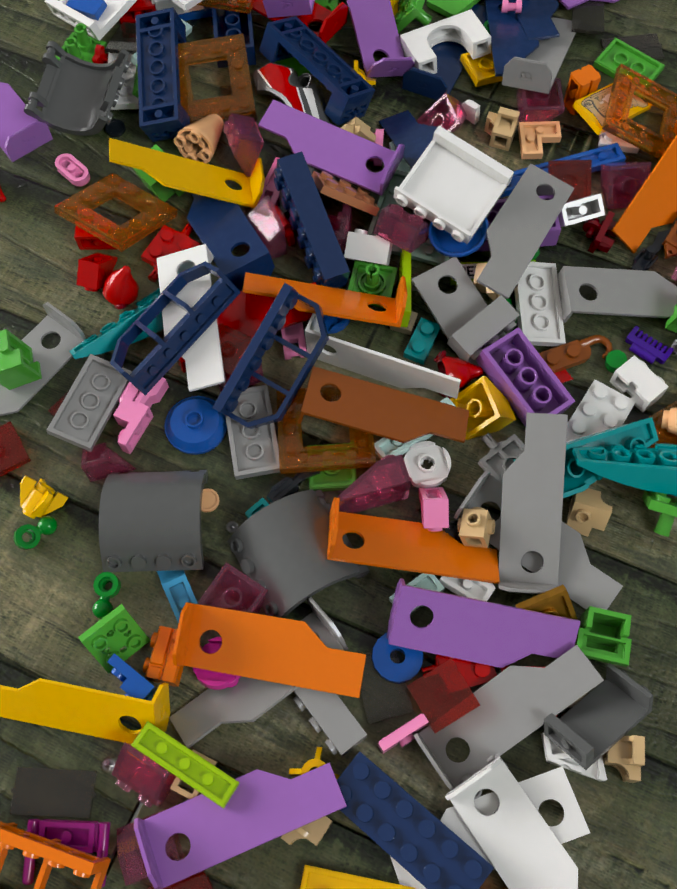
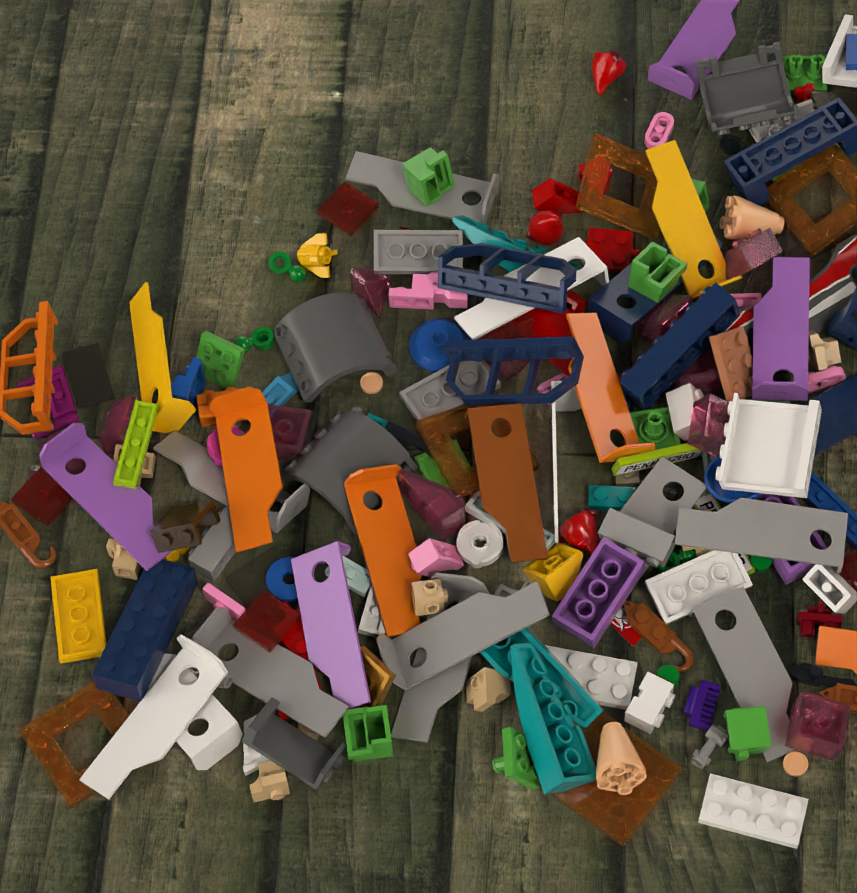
camera: 70 degrees right, 5 degrees down
none -> dark brown panel [151,499,221,553]
none -> bright green plate [628,242,687,303]

